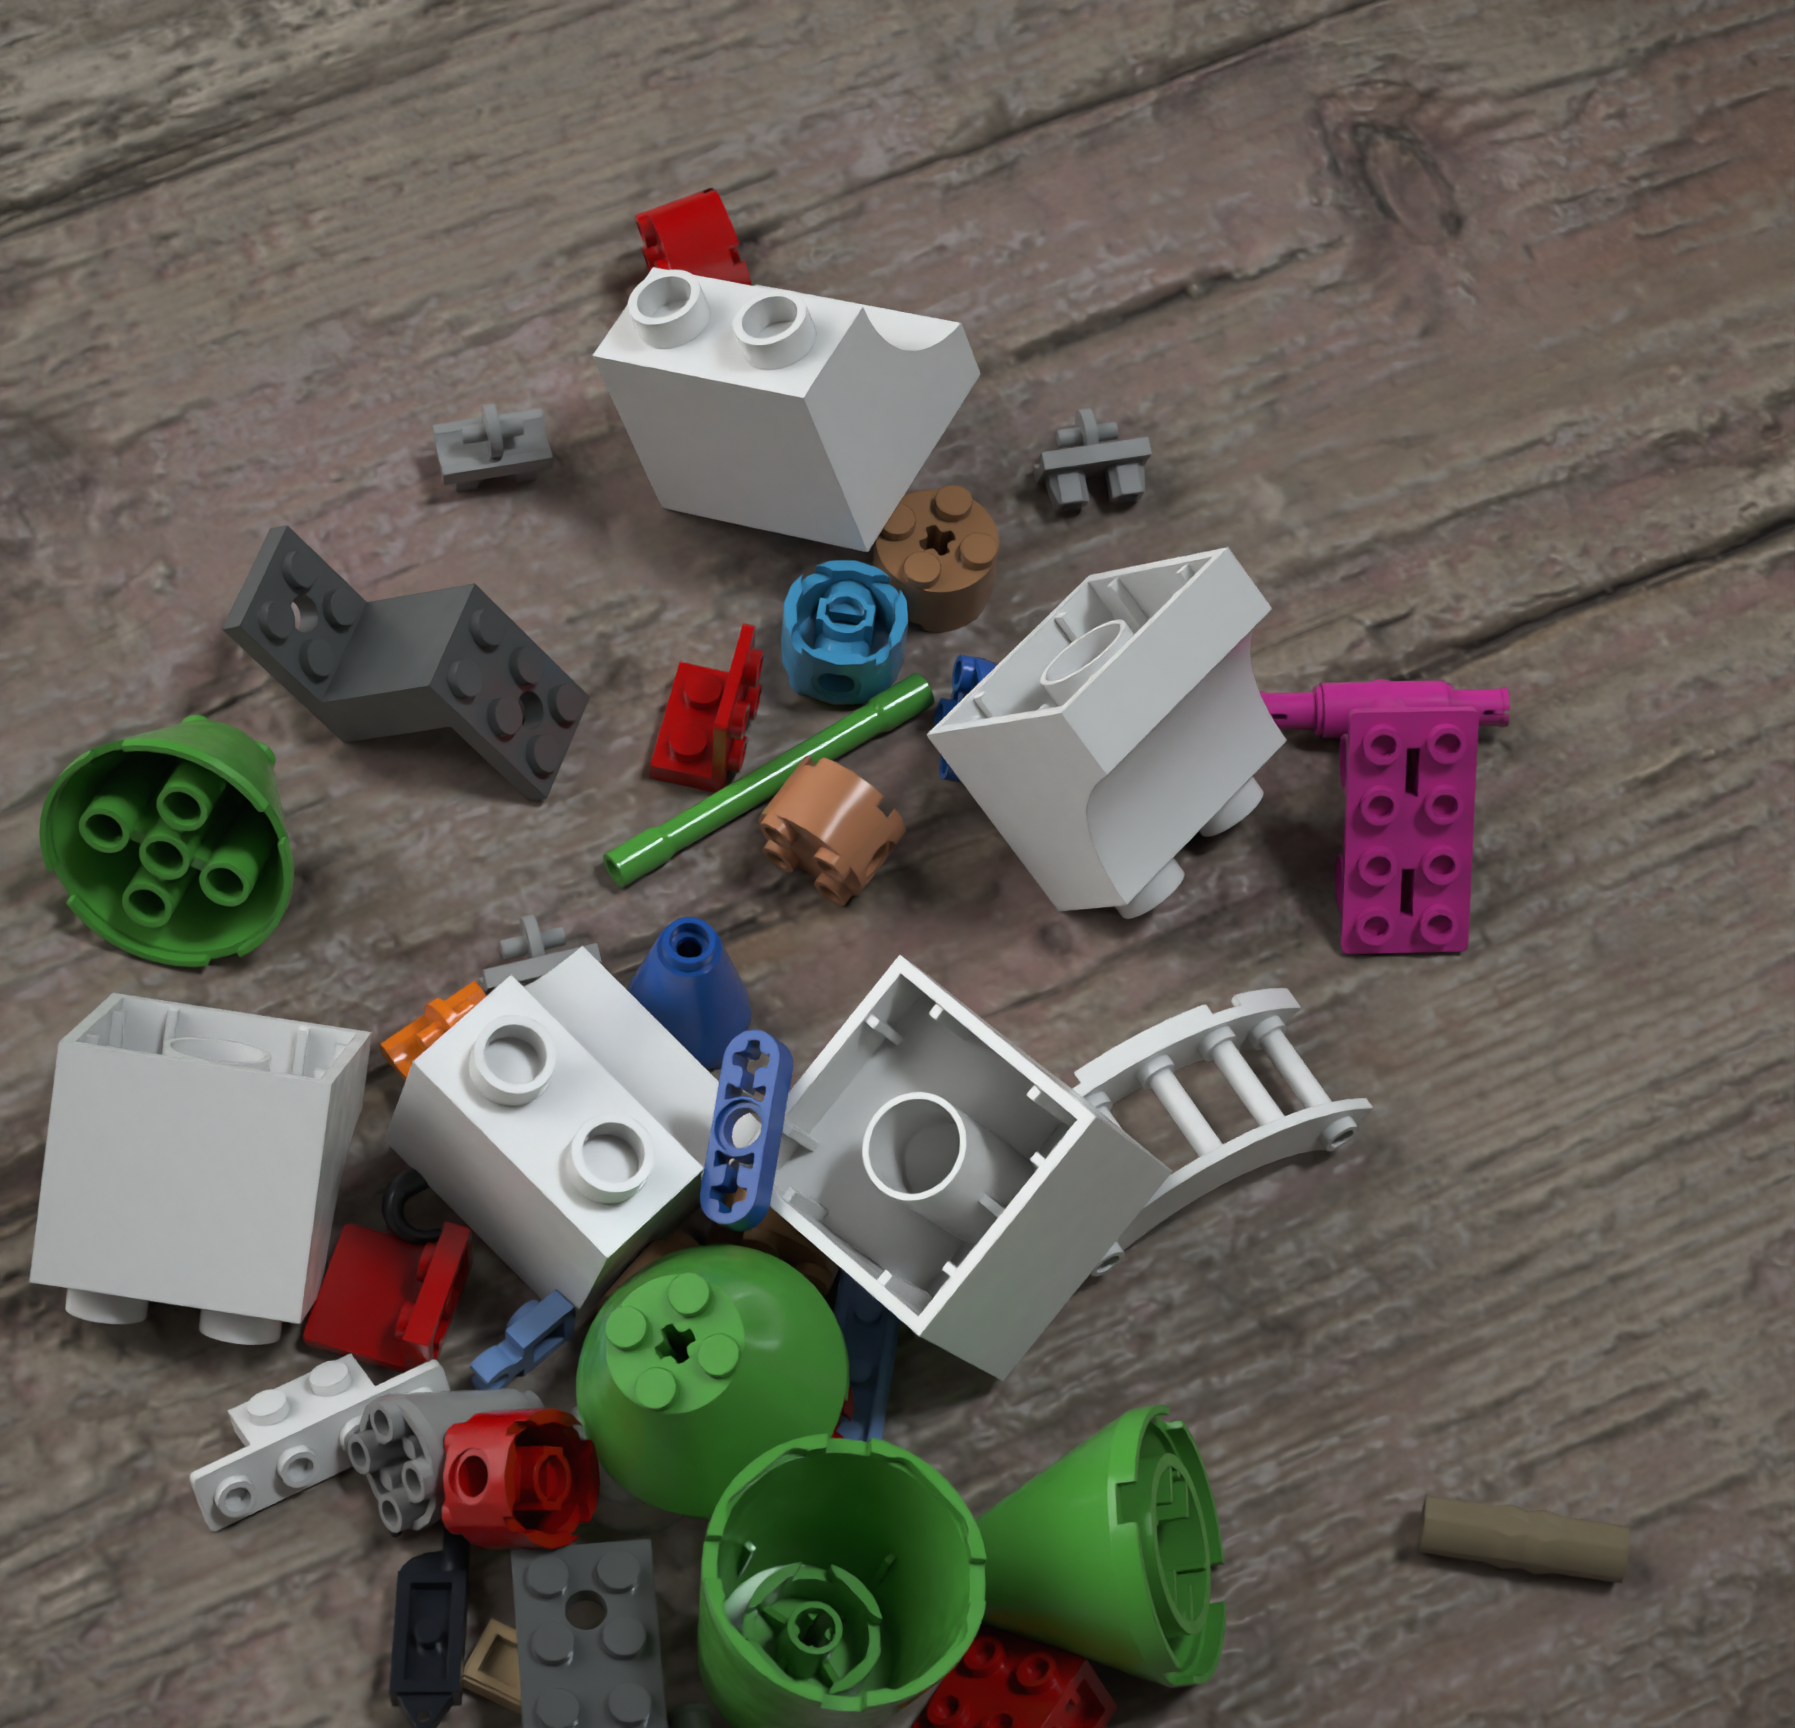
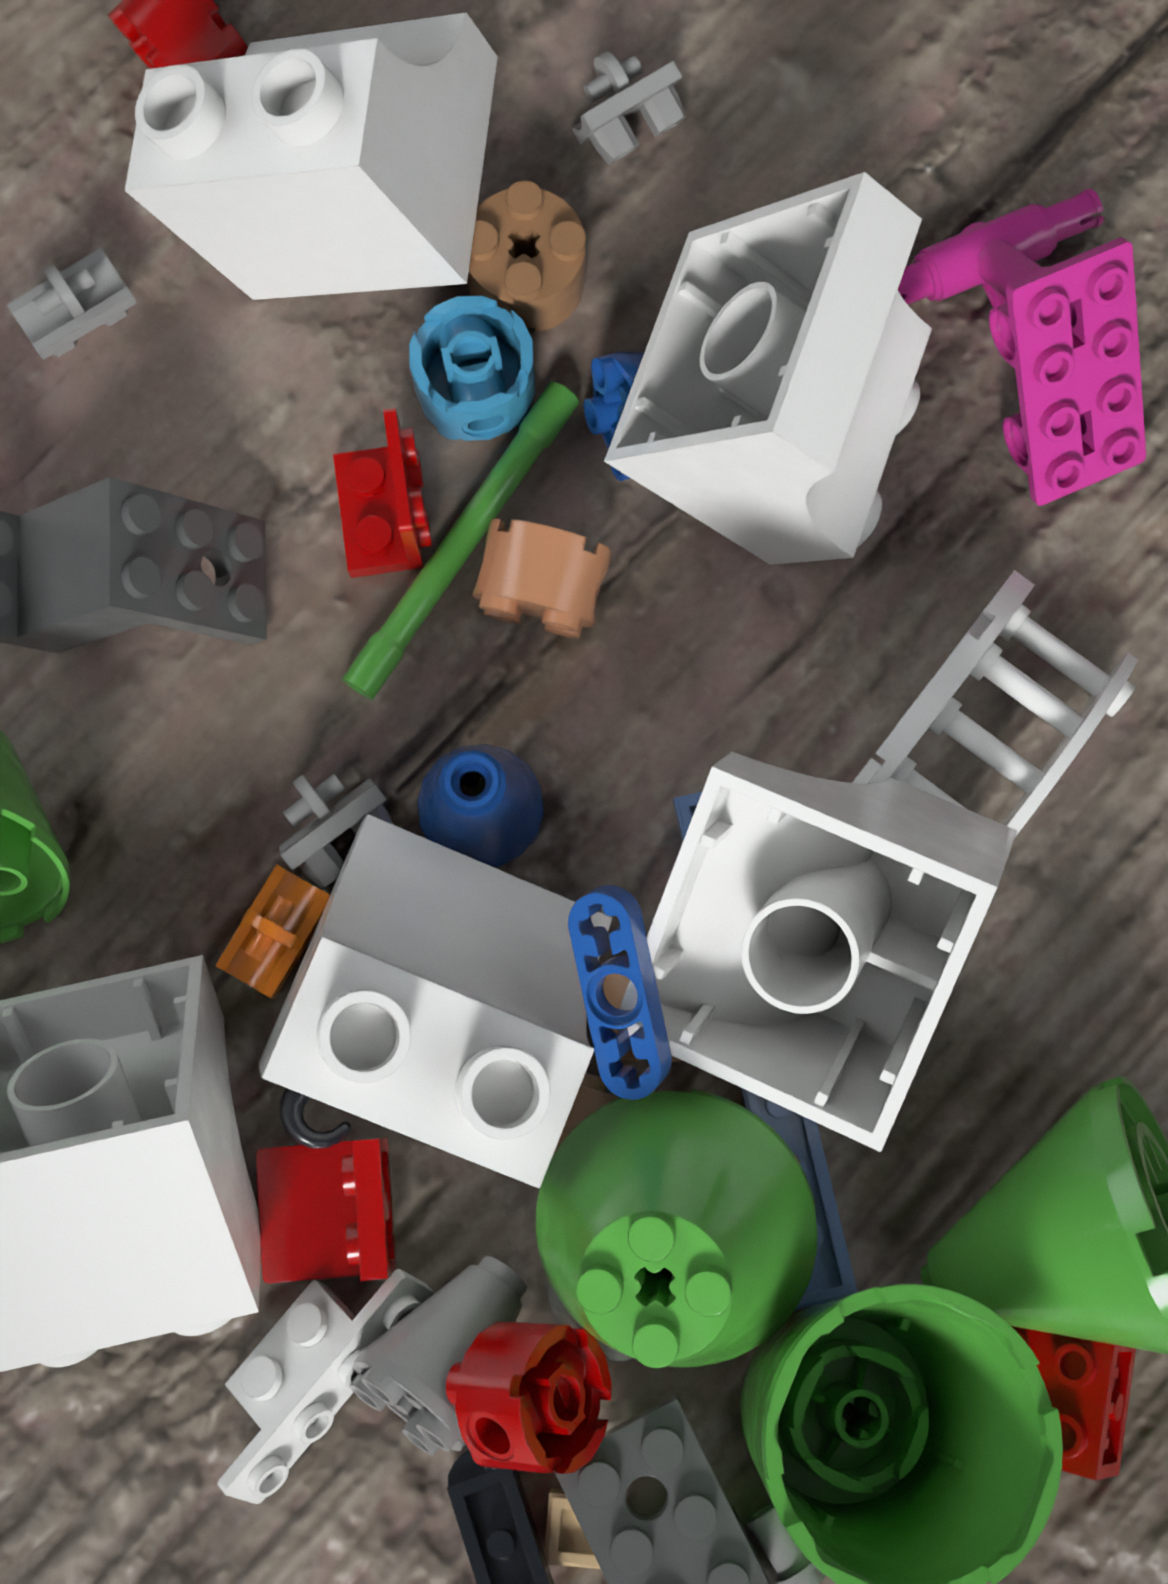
camera: 15 degrees left, 20 degrees up
medium blue plate [470,1289,574,1390] -> none

